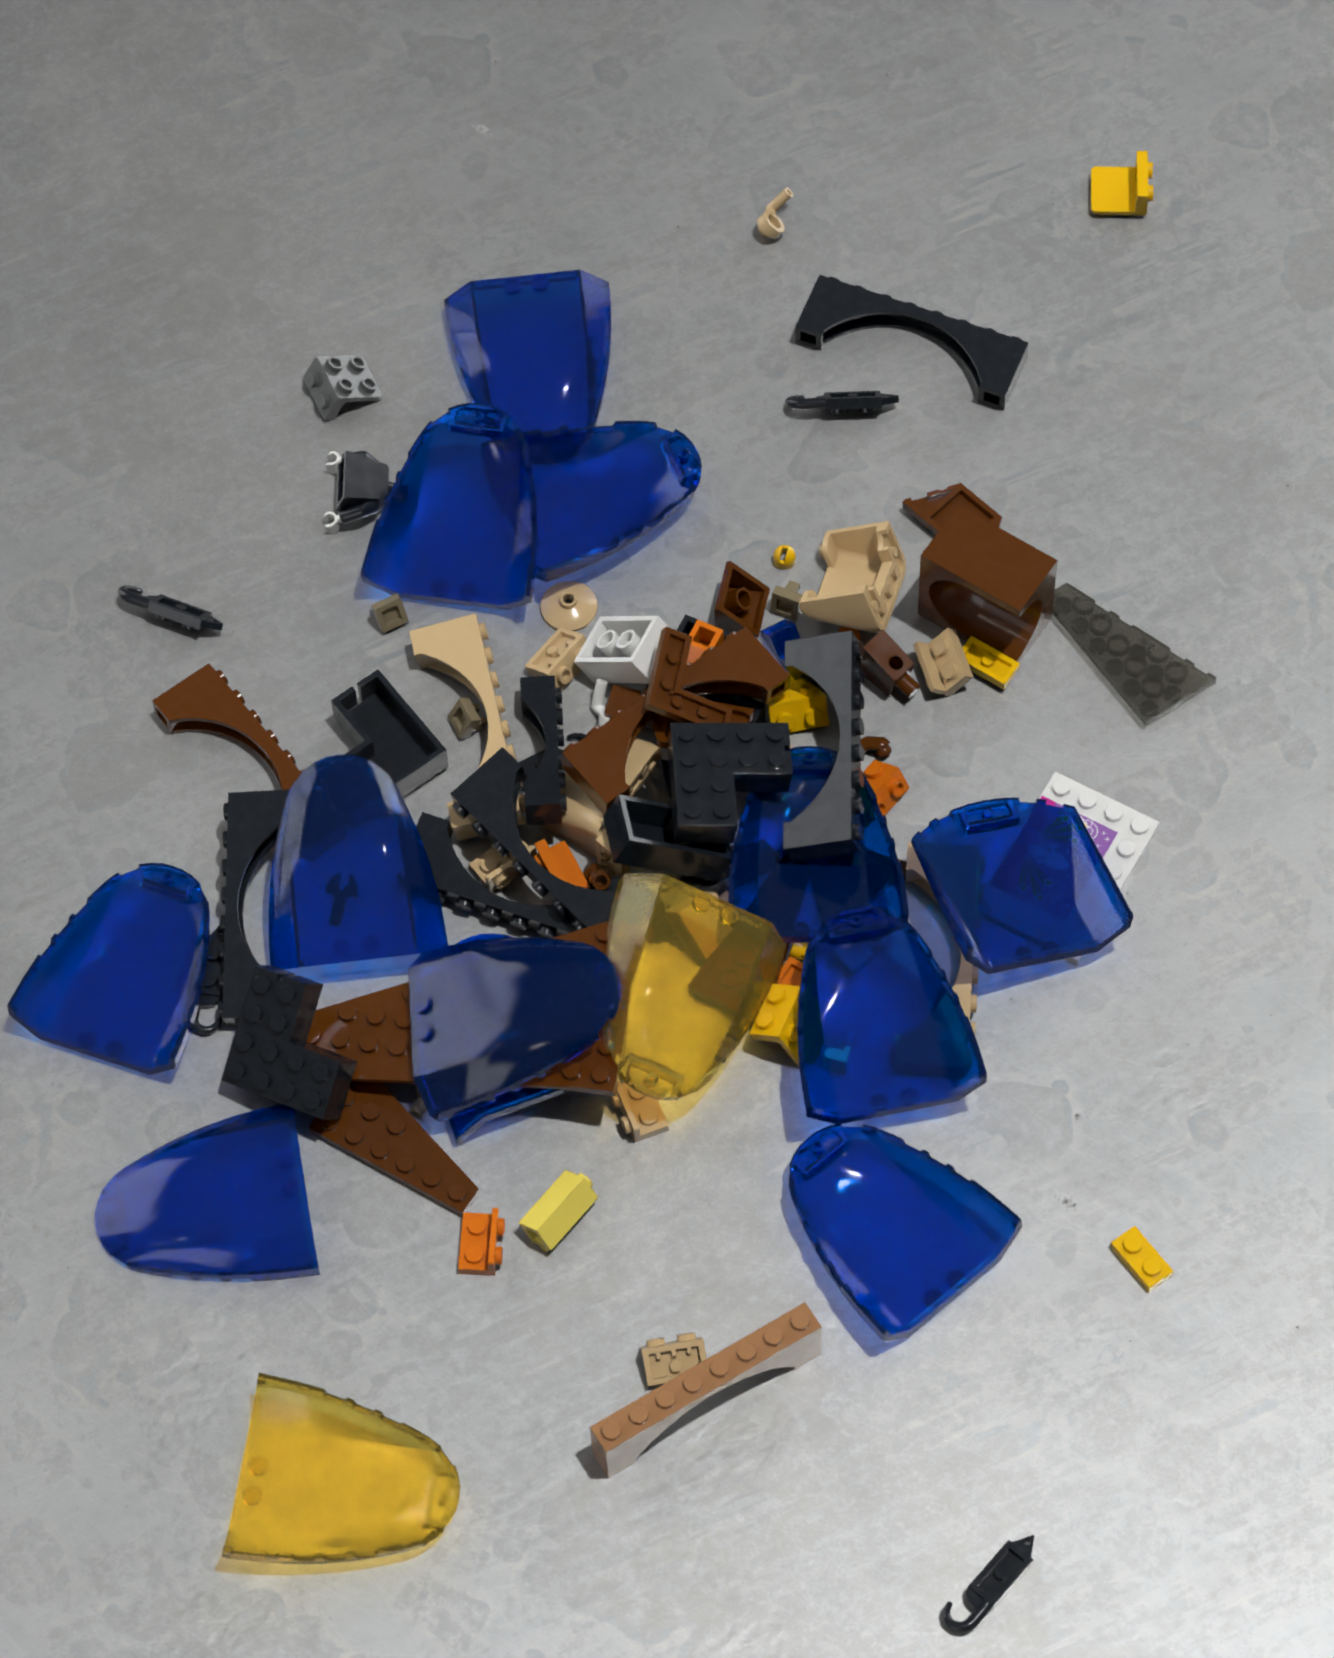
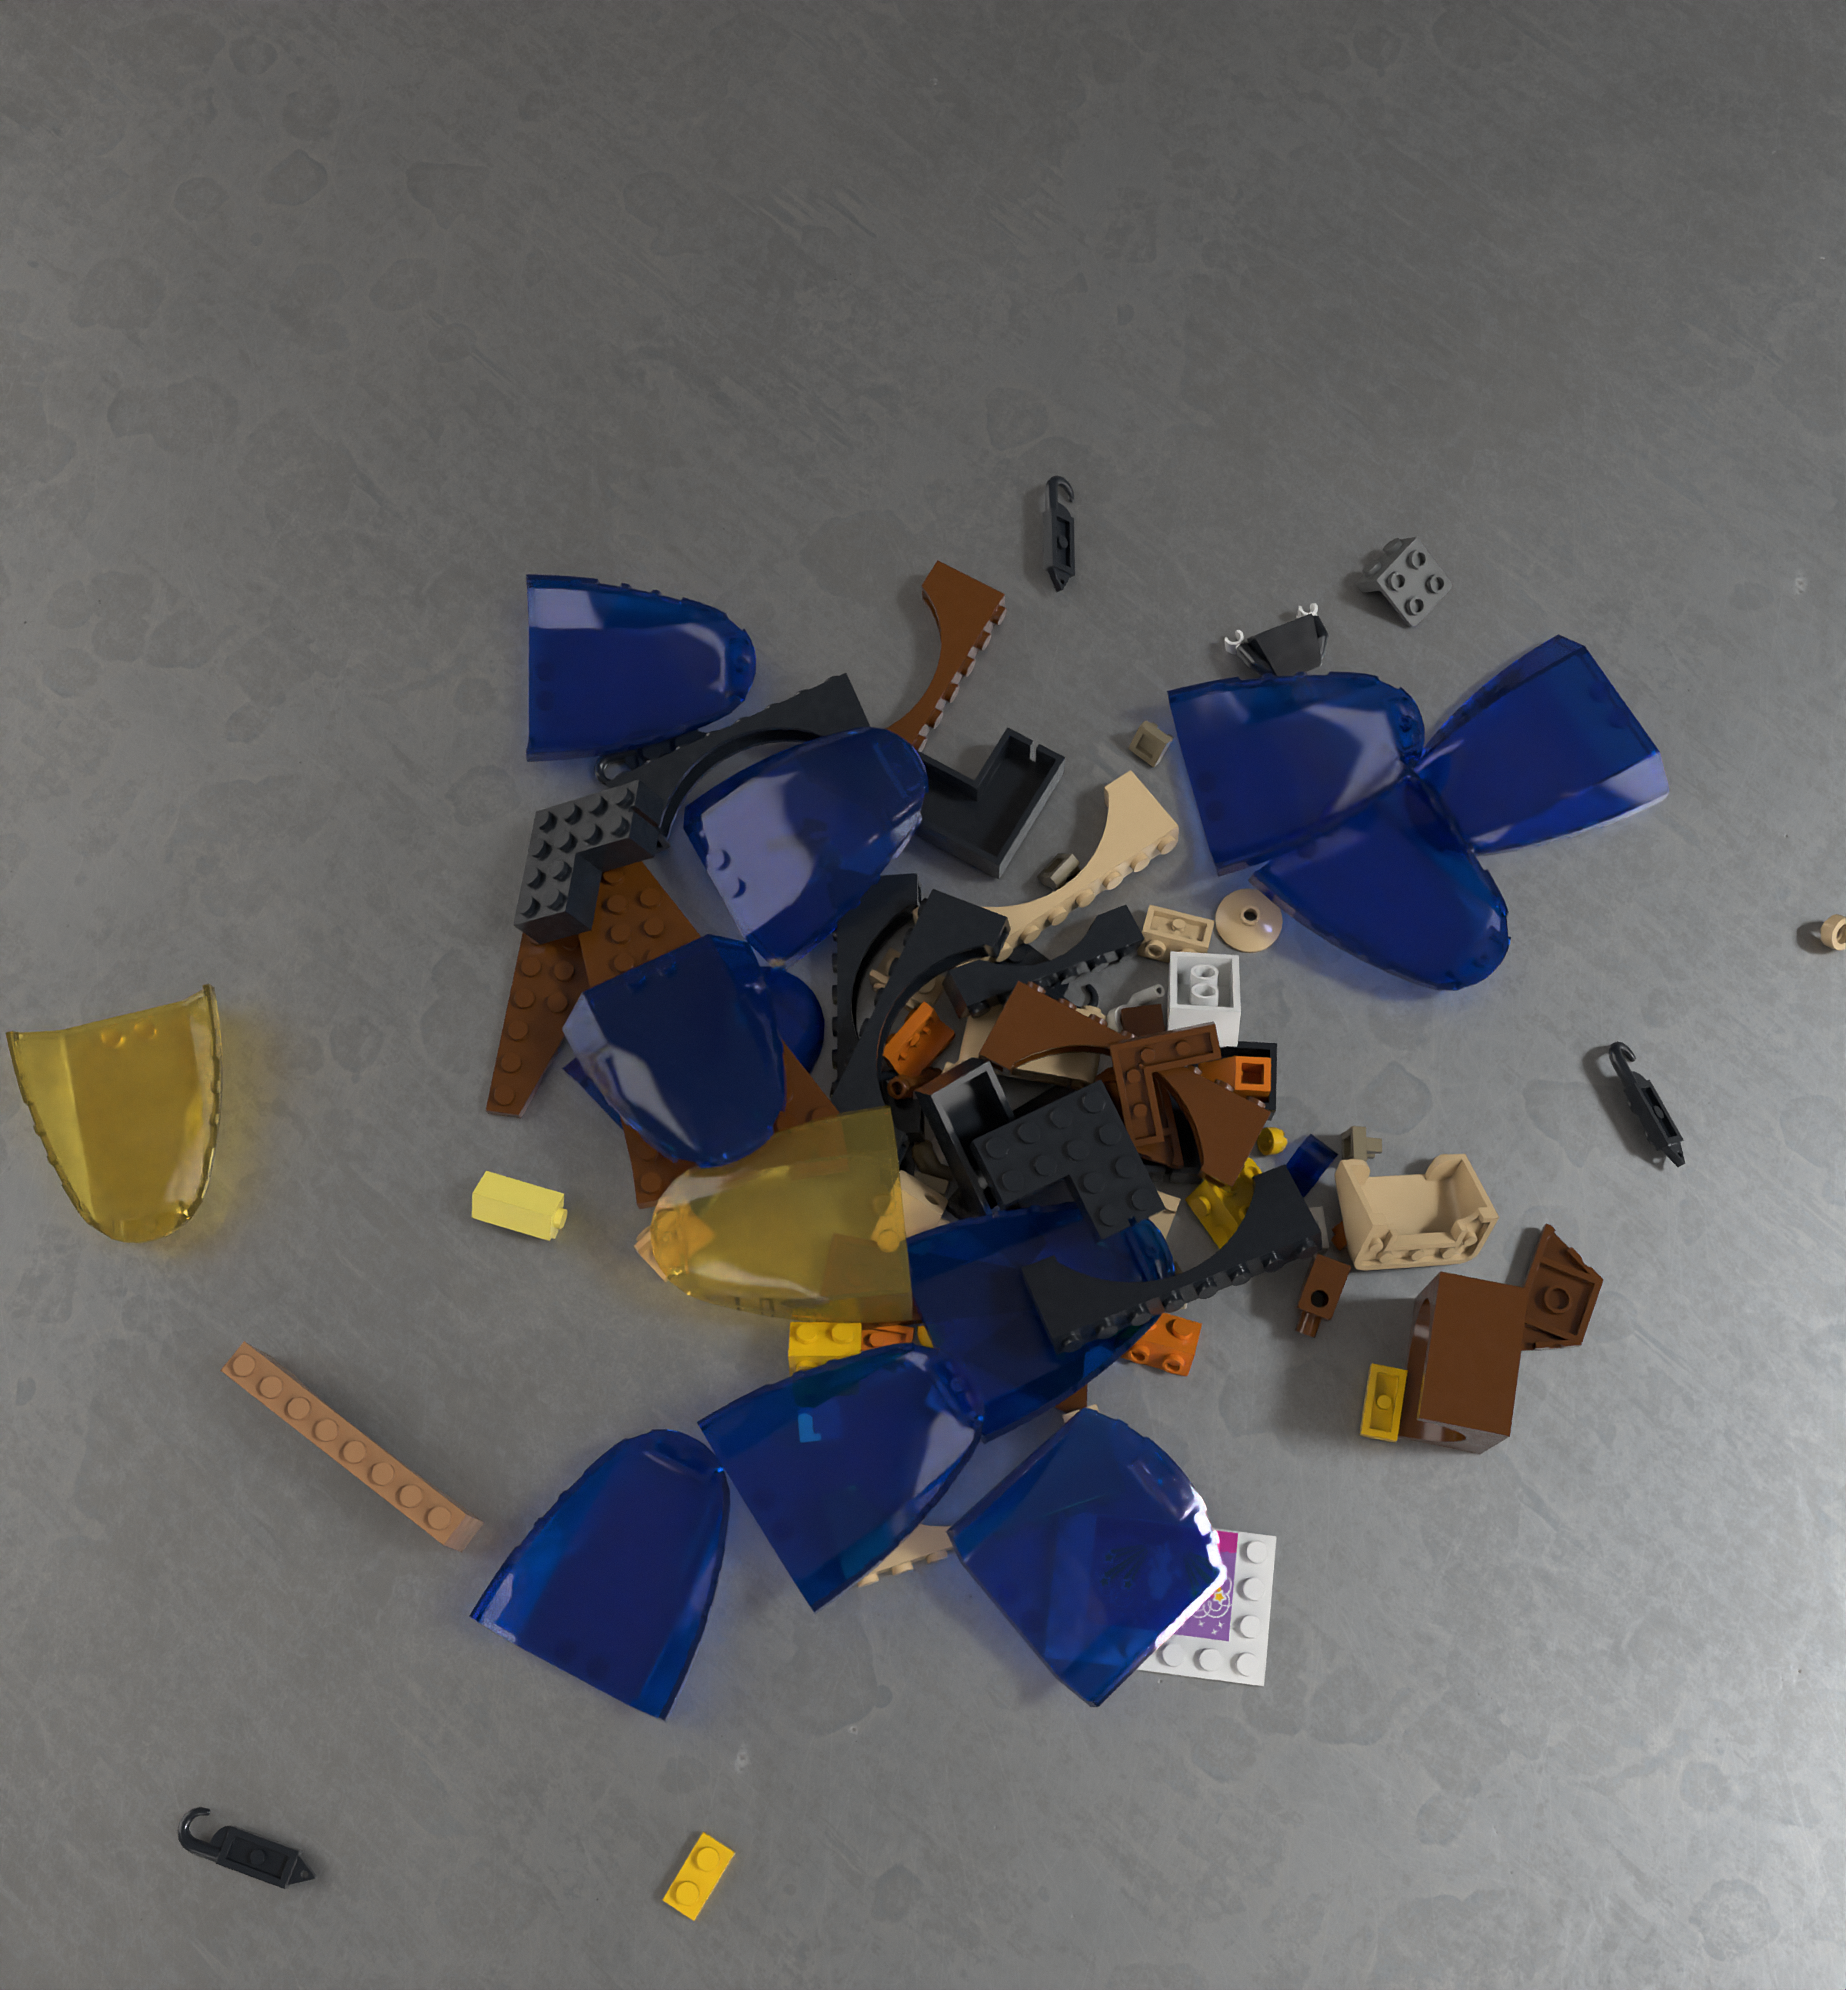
camera: 70 degrees right, 10 degrees up
clear blue windscreen [95,1104,320,1282] -> none
orange bracket [458,1208,505,1276] -> none
tan bracket [640,1332,707,1386] -> none
reddish brown slope [714,561,770,638] -> none
yellow hinge [773,545,796,570] -> none
black arch [795,275,1029,410] -> none
reddish brown arm [861,736,892,758] -> none
tan bracket [913,628,973,696] -> none
clear smoke wing [1052,582,1217,726] -> none

